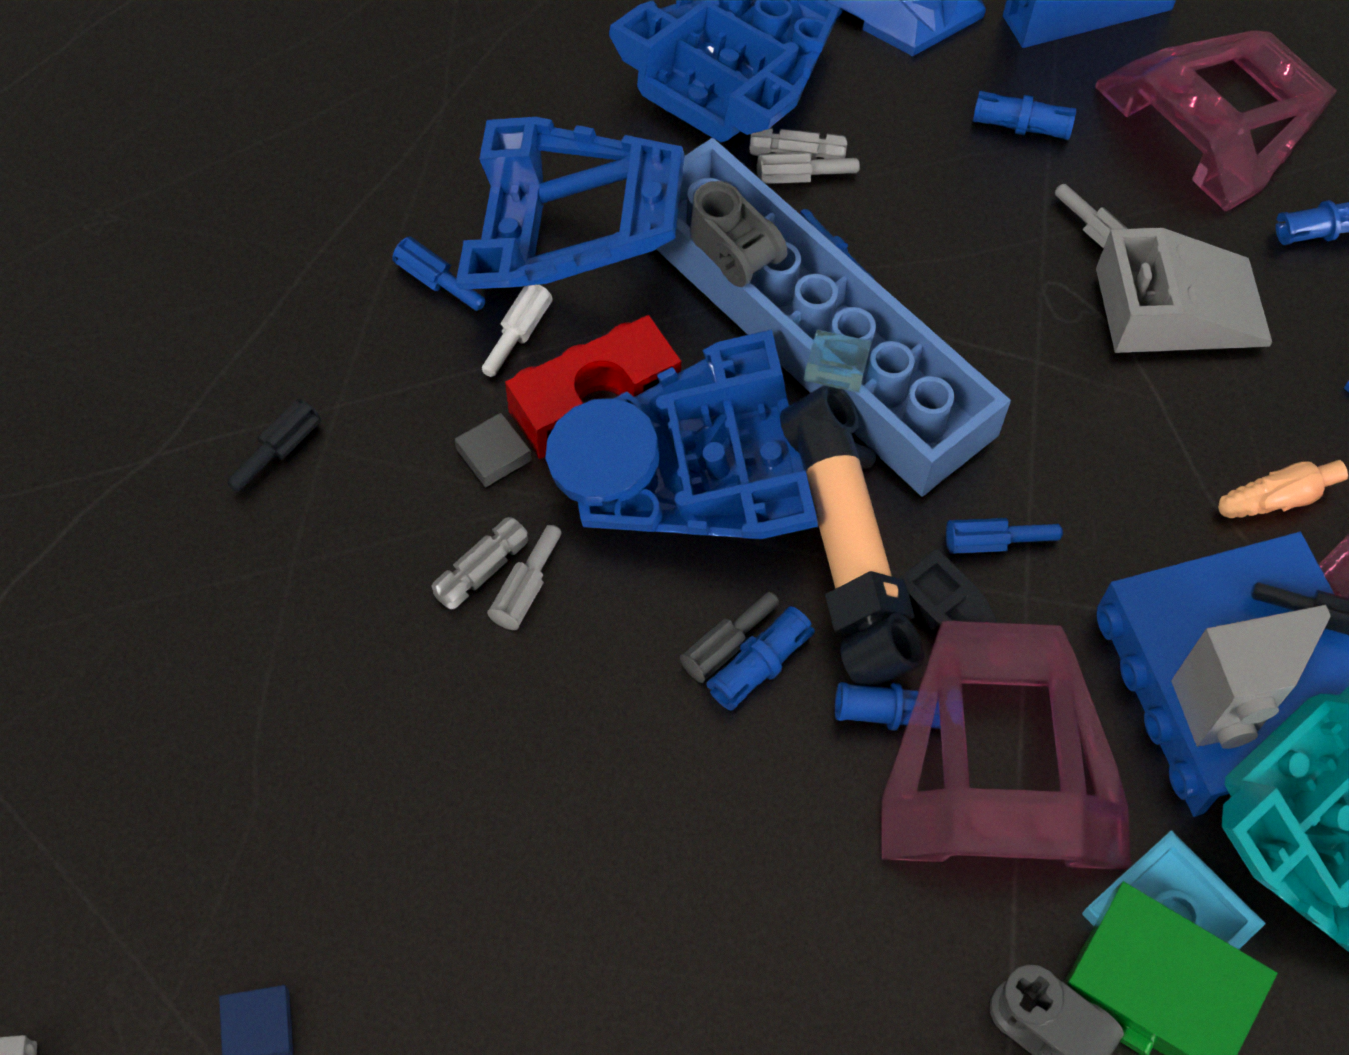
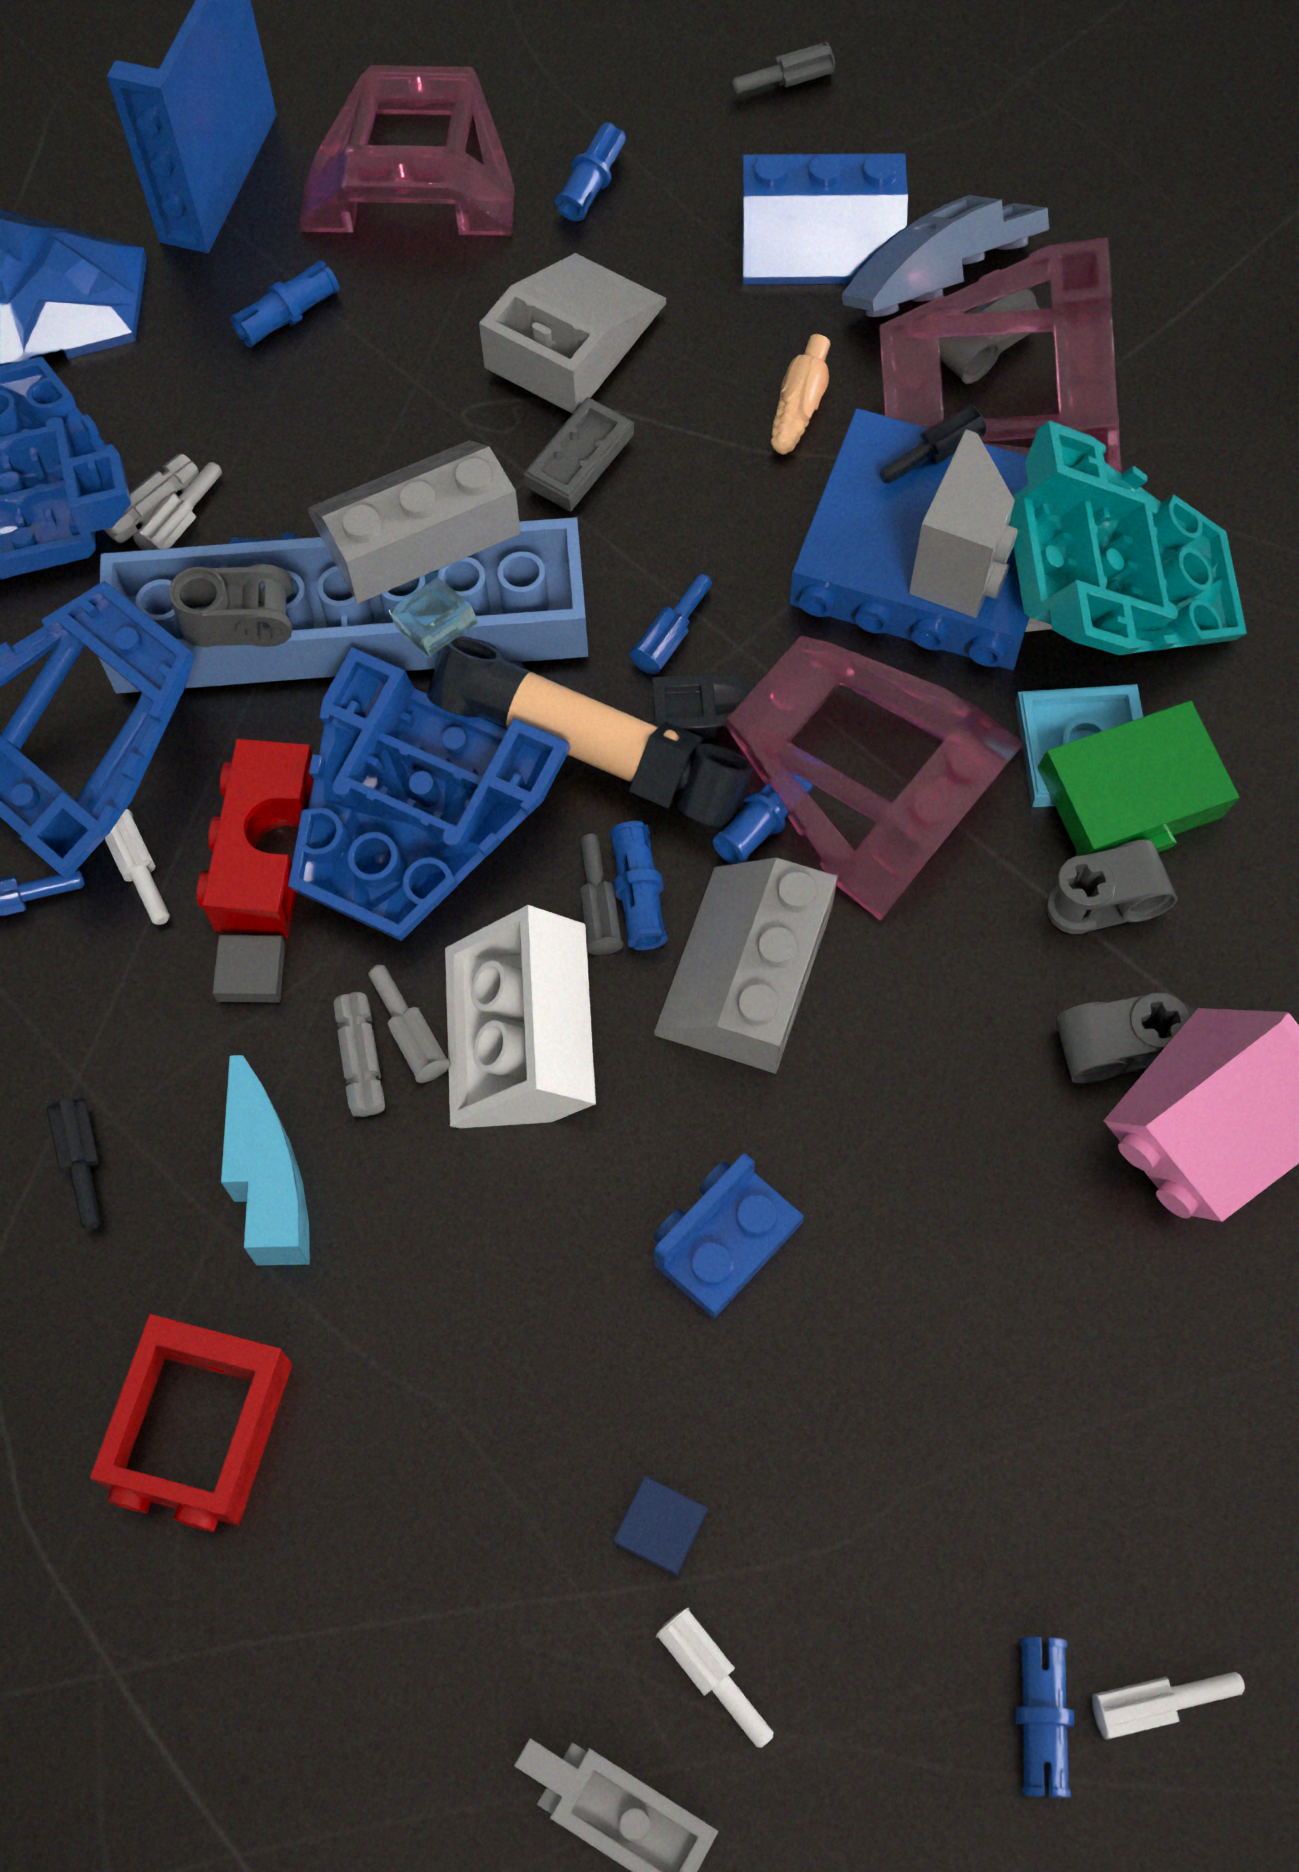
camera: 50 degrees left, 5 degrees up
blue tile [545,398,660,506] -> none
light grey axle [1055,184,1128,249] -> none
none -> red window [90,1314,293,1532]
none -> medium azure slope [221,1055,310,1266]
none -> light grey slope [308,440,521,604]
none -> white slope [445,905,596,1128]
none -> dark grey plate [523,397,634,512]
none -> blue bracket [653,1153,804,1319]
none -> light grey slope [655,858,837,1074]

